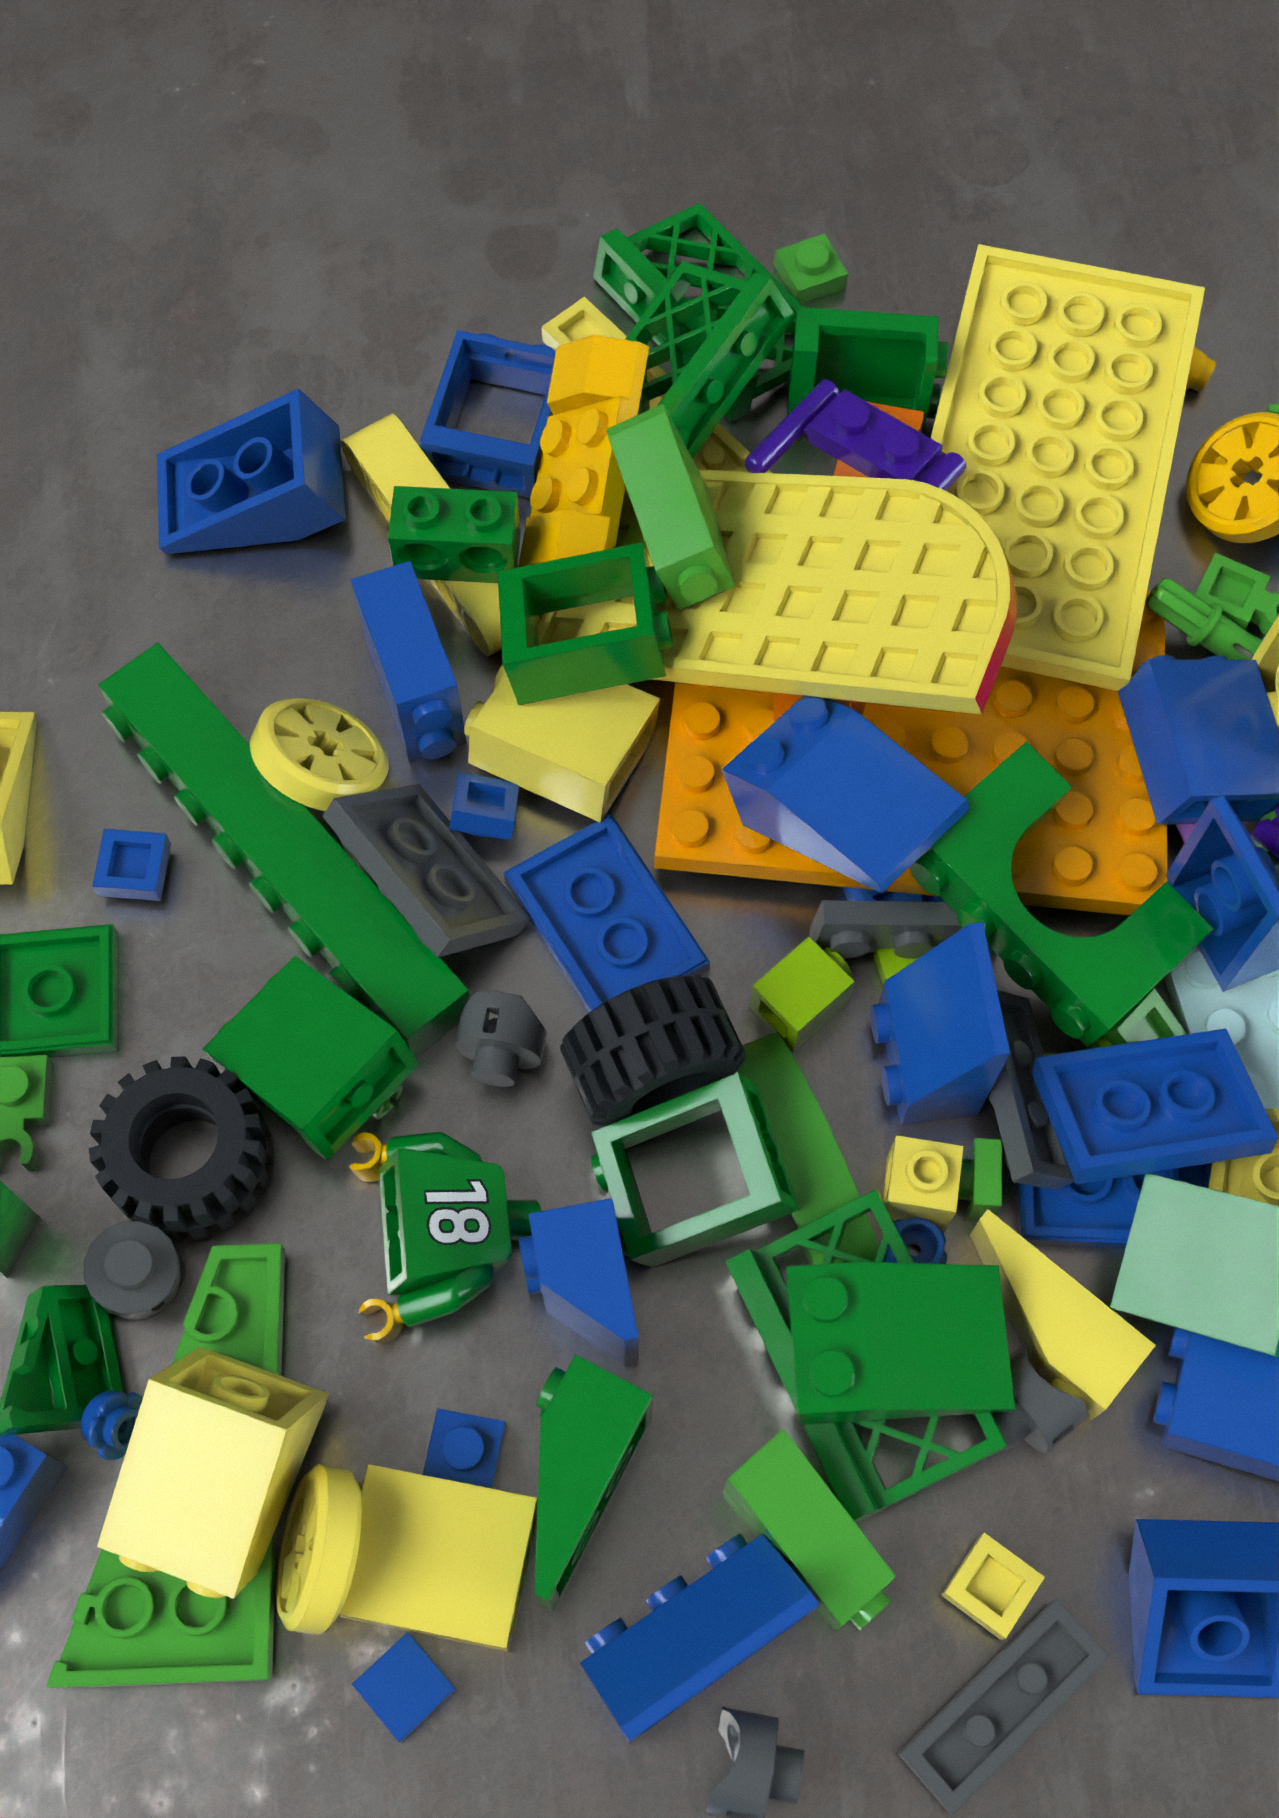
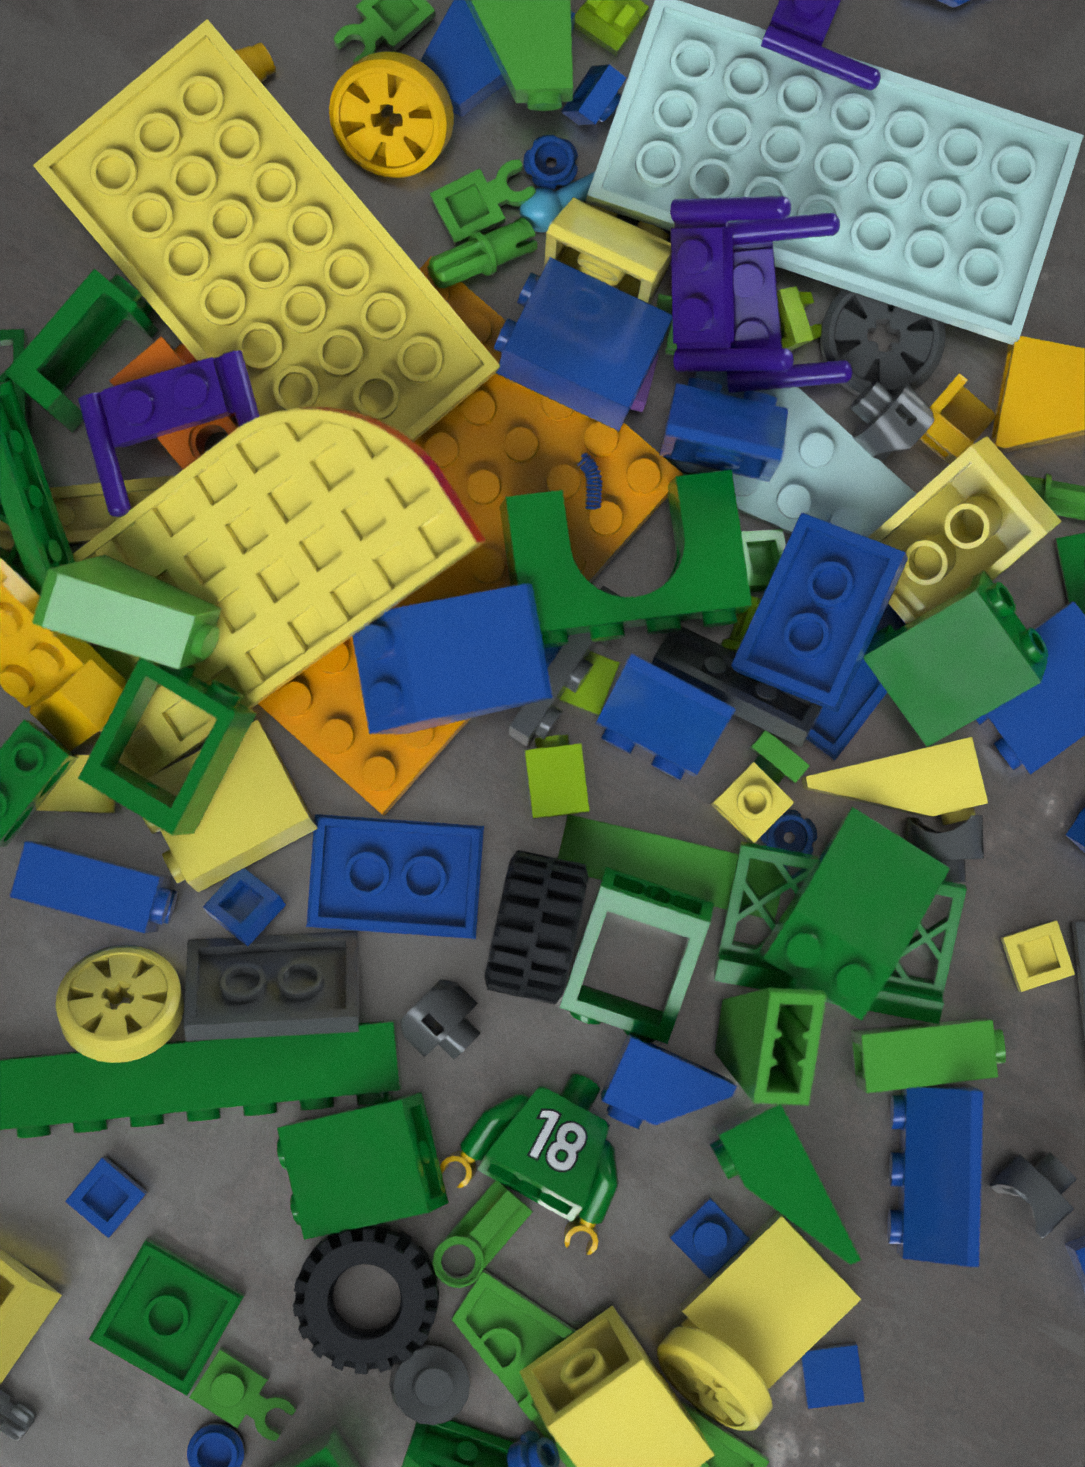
camera: 55 degrees left, 20 degrees up
none -> bright green piece [433,1180,533,1288]
none -> blue leg [577,453,603,509]
none -> bright green slope [714,988,827,1105]

